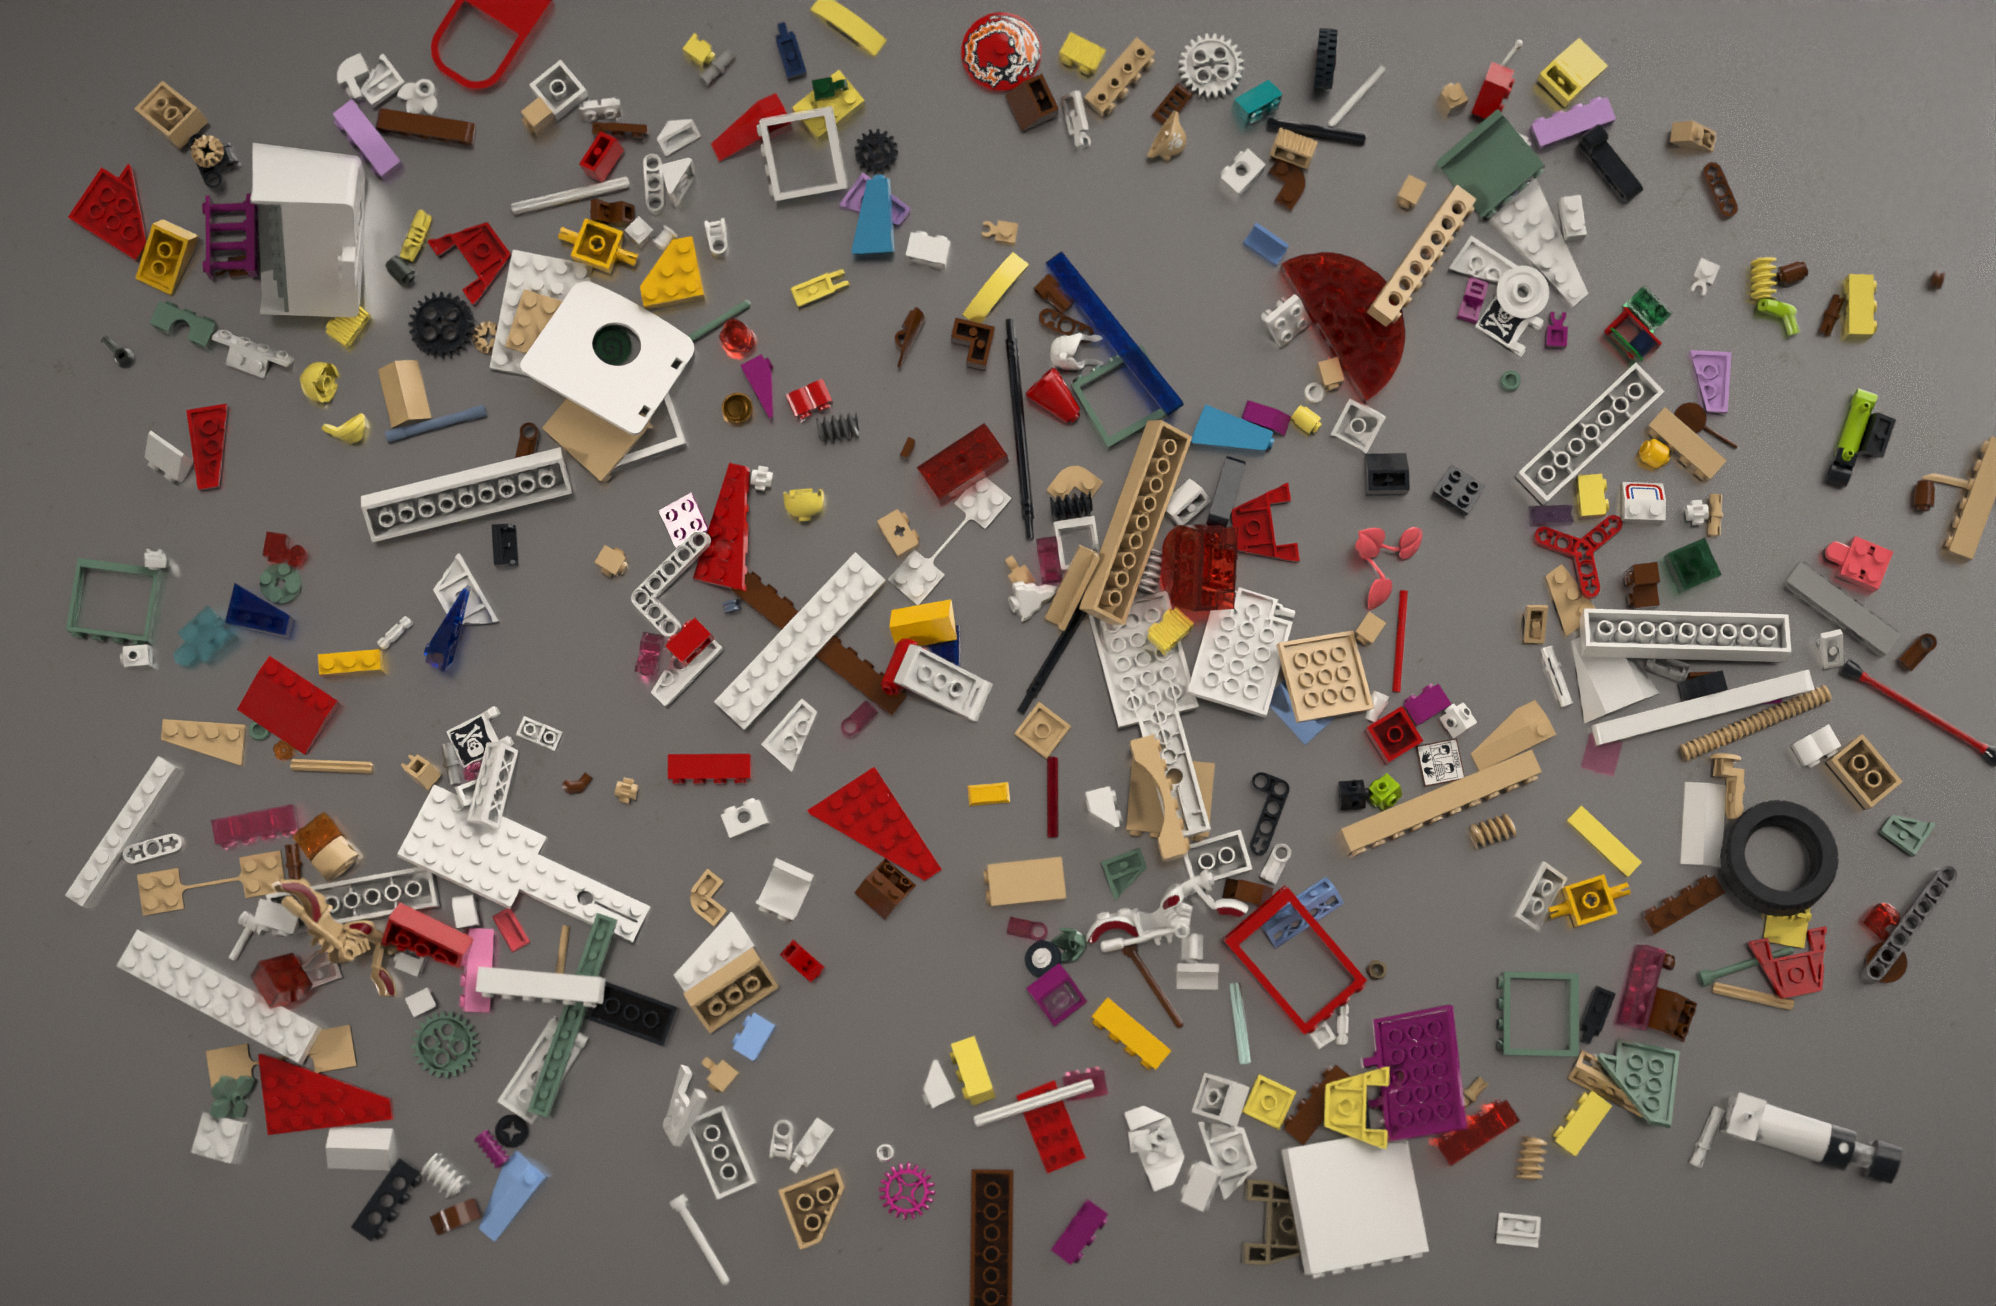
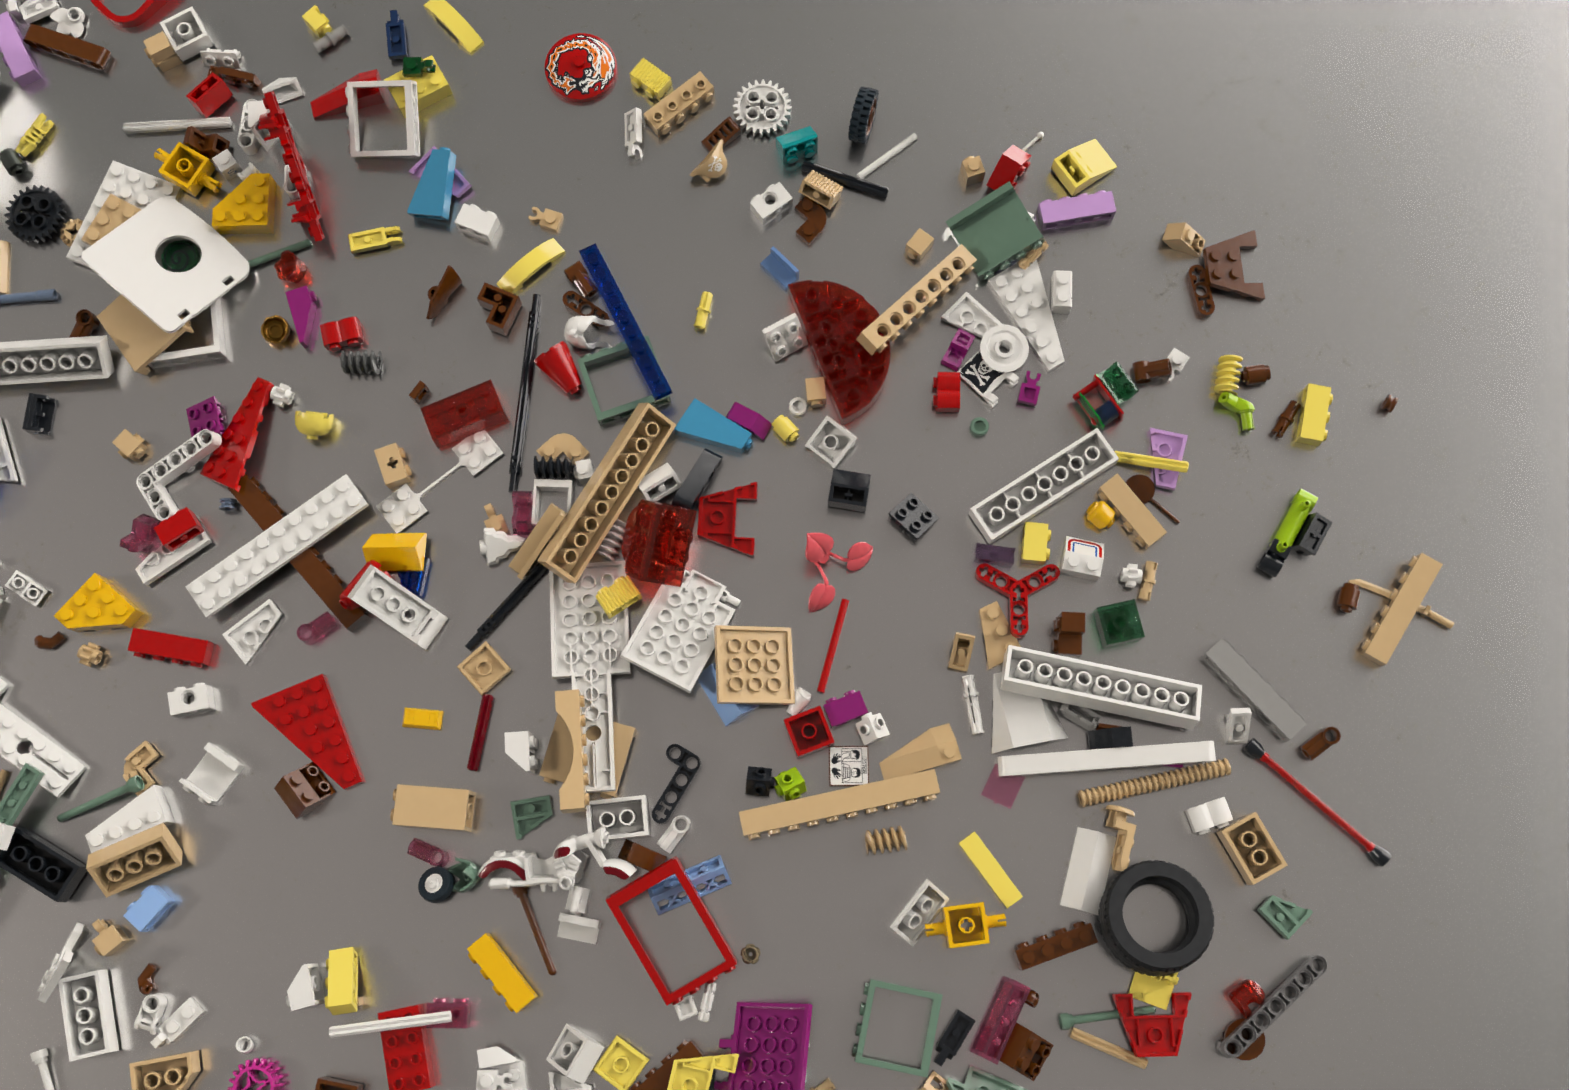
camera: 15 degrees right, 5 degrees down
red wing [427,222,512,306] -> none
red brick [779,940,824,982] -> none
black gear [854,128,898,173] -> none
reddish brown slope [1005,73,1059,131] -> none
magenta piece [1026,963,1087,1027] -> none
light aqua axle [1230,982,1251,1065] -> none
tan brick [1354,612,1386,646] -> none
black beam [1578,124,1643,203] -> none
coral brick [1825,536,1893,592] -> none
none -> yellow brick [54,573,144,632]
none -> sand green piece [57,775,145,822]
none -> reddish brown arm [137,963,157,995]
none -> red piece [258,91,325,242]
none -> white brick [573,459,594,486]
none -> light yellow axle [693,291,713,329]
none -> red brick [933,372,960,412]
none -> tan axle [1017,241,1049,270]
none -> light yellow axle [1114,451,1189,473]
none -> reddish brown piece [1132,358,1172,384]
none -> reddish brown wing [1203,230,1265,301]

